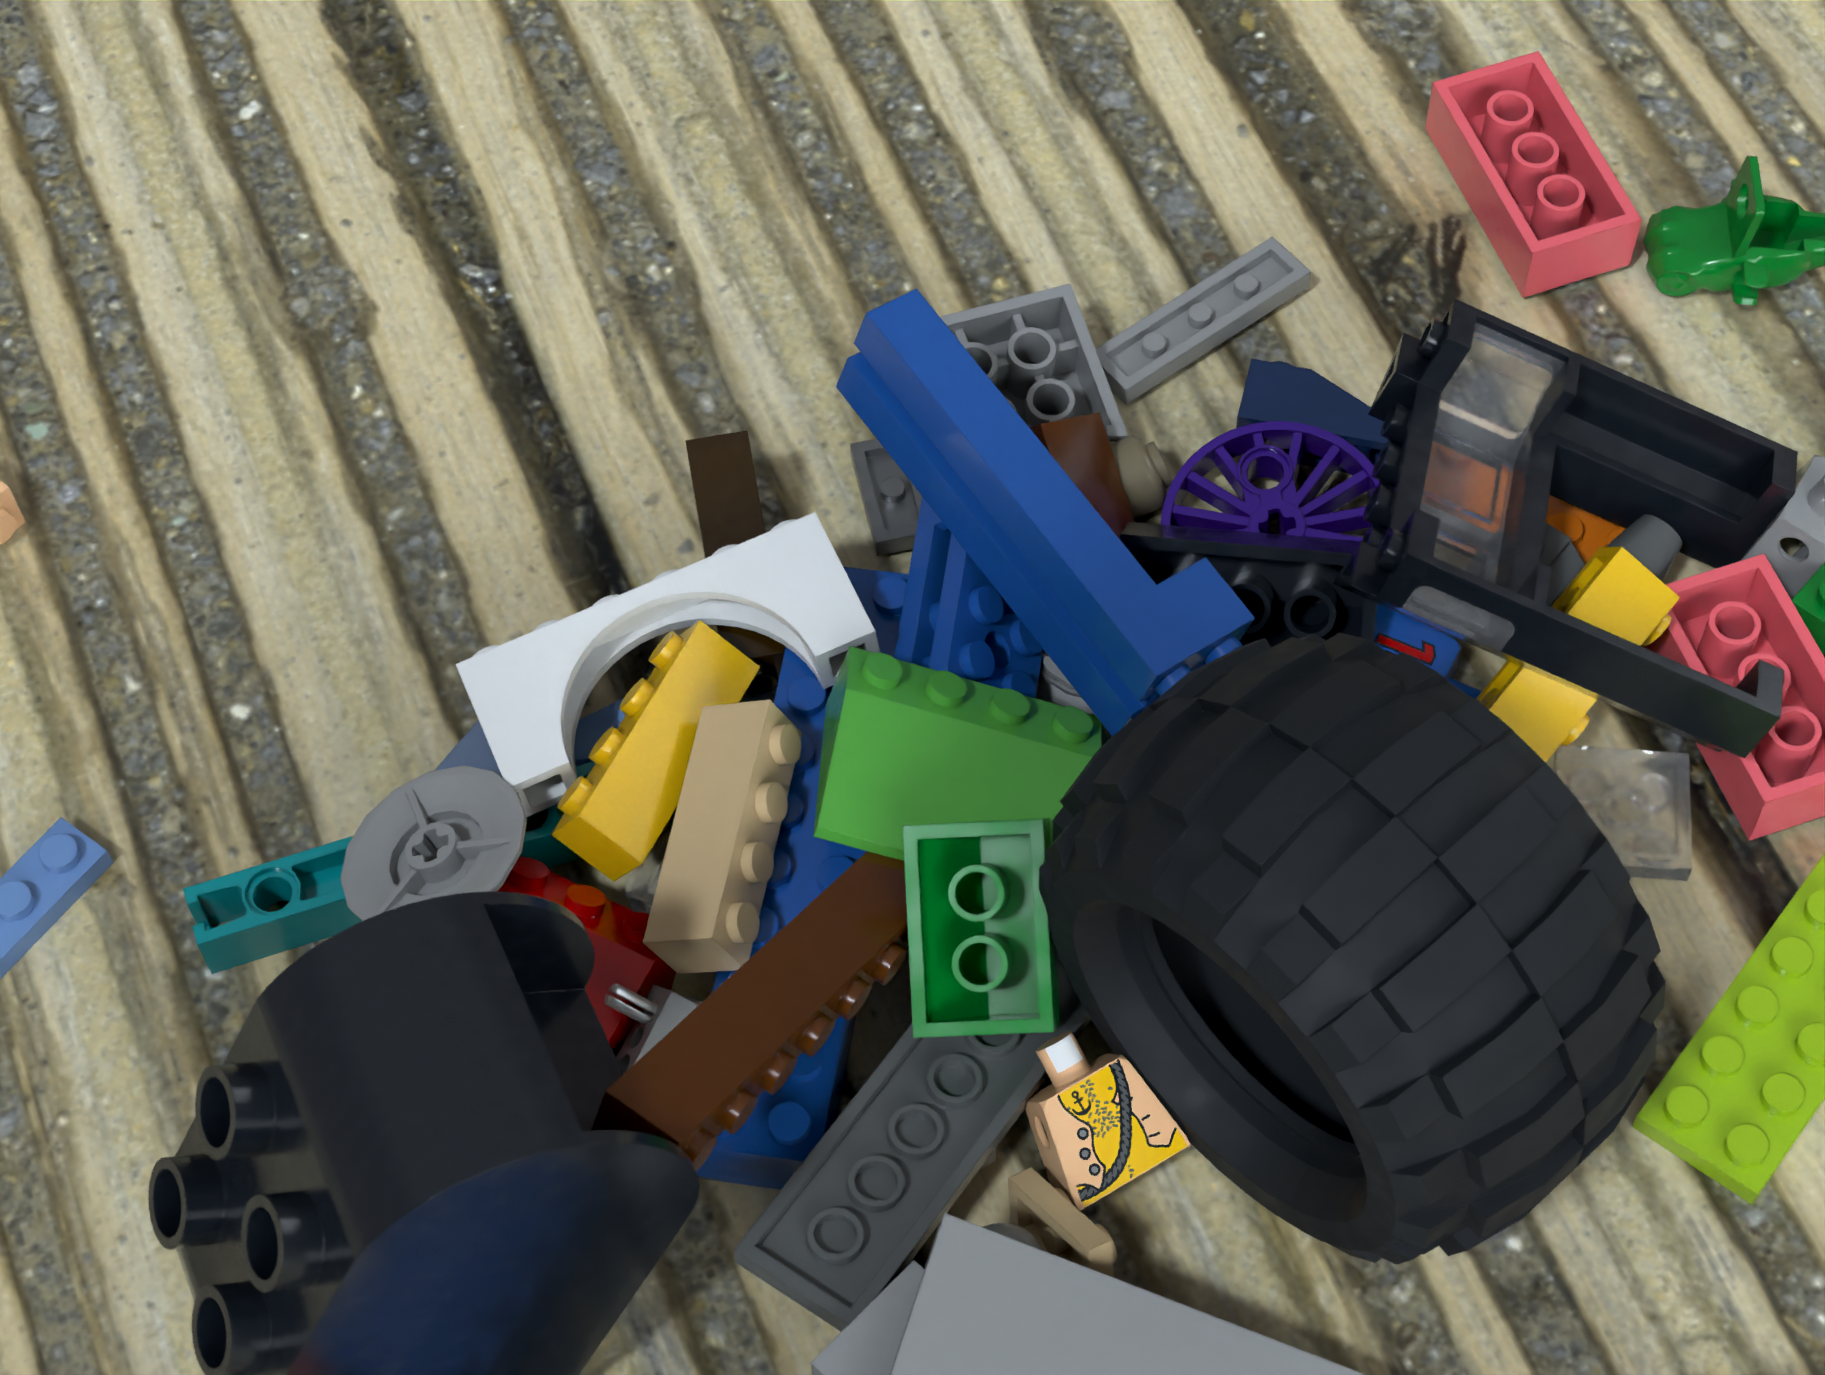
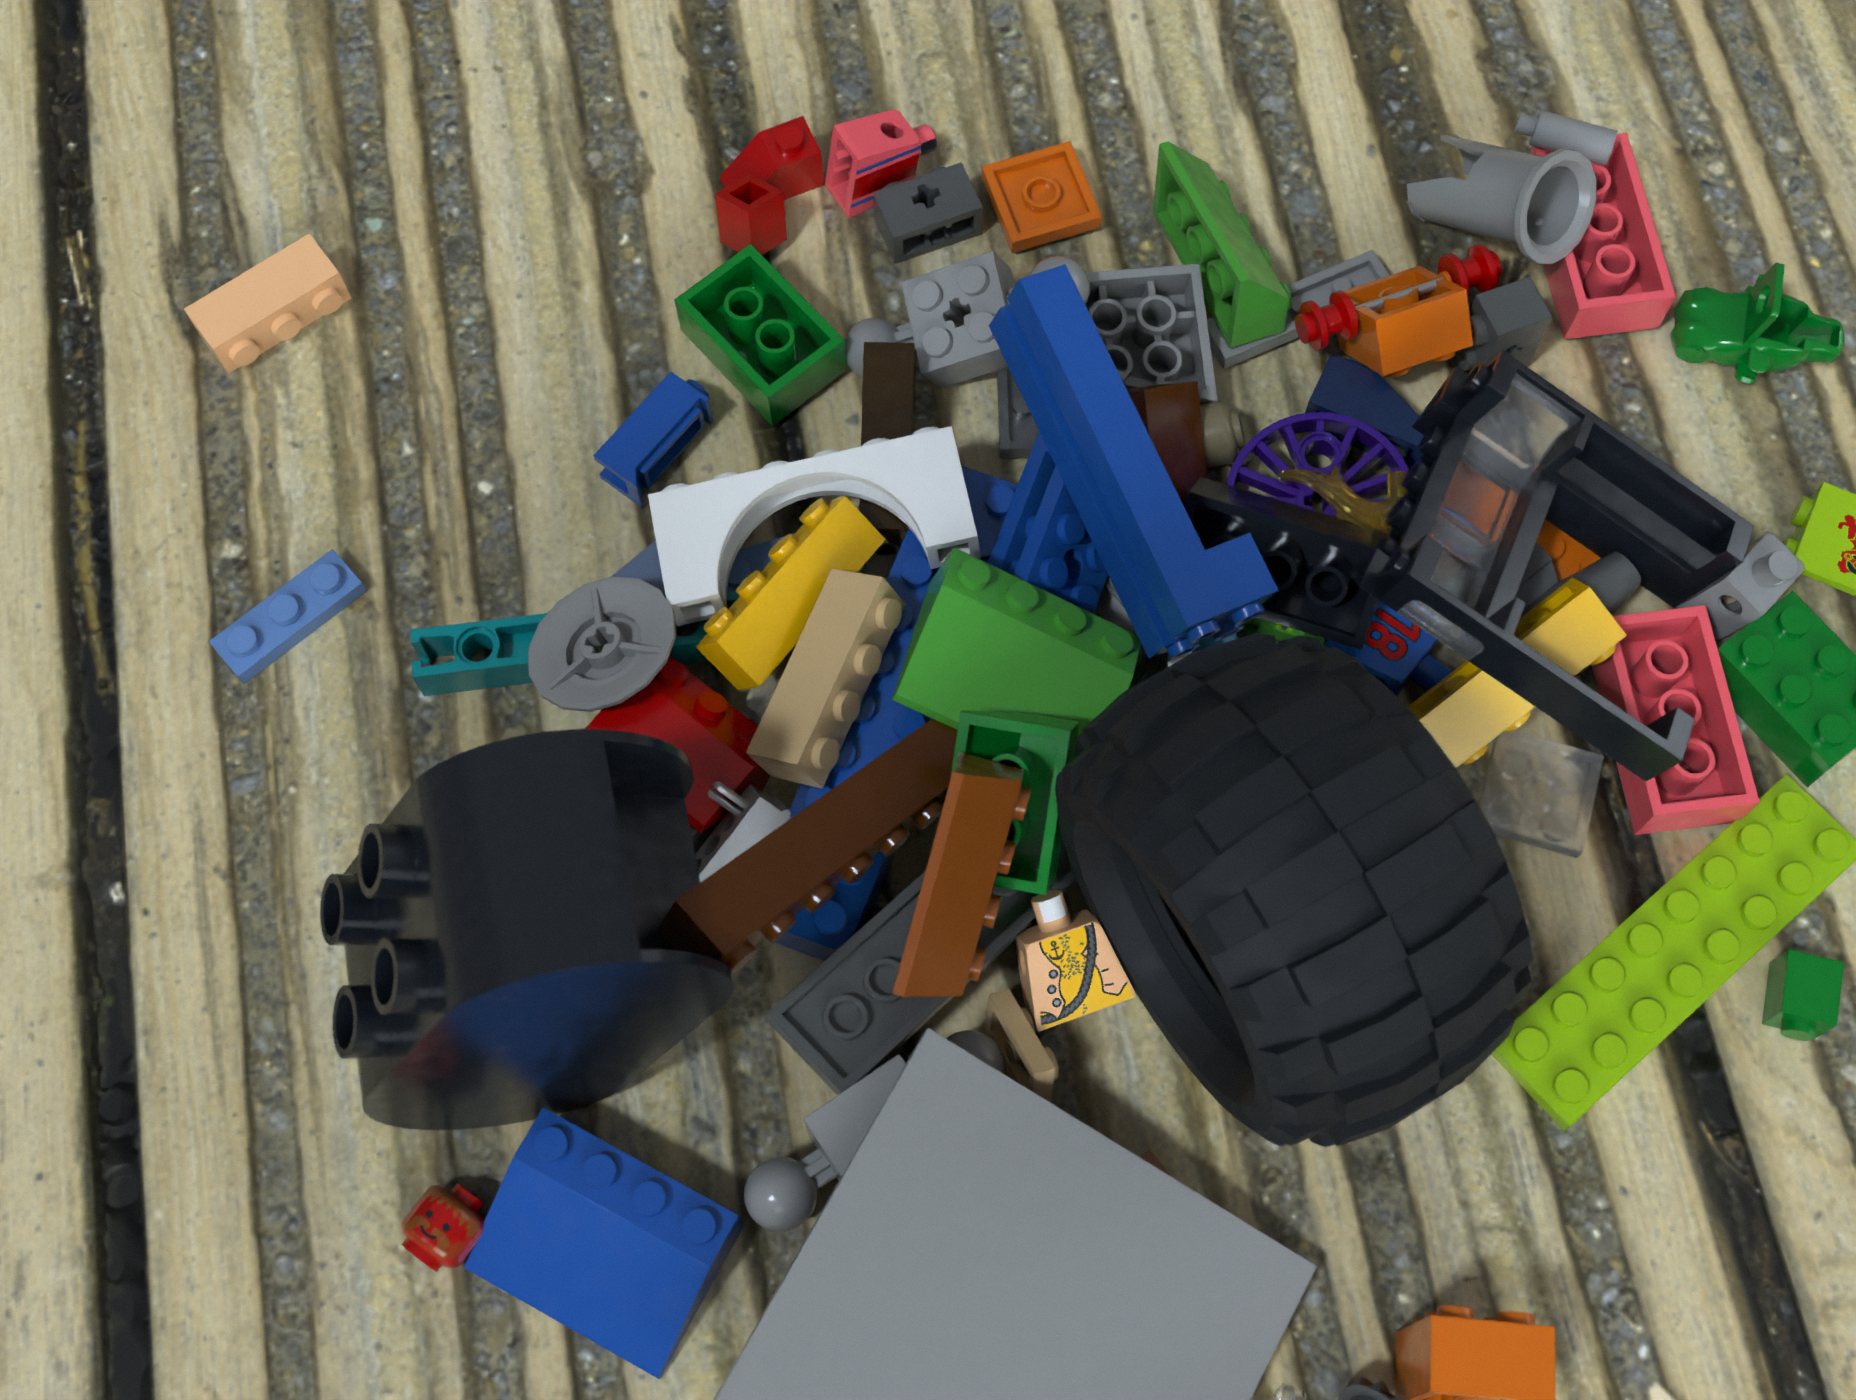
camera: 10 degrees right, 10 degrees up
none -> blue window [593,372,714,508]
none -> green brick [674,244,847,426]
none -> red brick [715,173,787,255]
none -> red slope [720,116,824,200]
none -> coral torso [825,109,937,219]
none -> light grey brick [845,251,1090,388]
none -> dark grey brick [873,162,983,264]
none -> dark orange slope [892,752,1031,997]
none -> orange plate [981,141,1102,253]
none -> bright green slope [1153,142,1292,348]
none -> clear yellow piece [1277,465,1407,533]
none -> orange brick [1295,244,1502,377]
none -> light grey piece [1406,134,1596,264]
none -> dark grey brick [1455,277,1552,373]
none -> light grey cylinder [1514,110,1617,166]

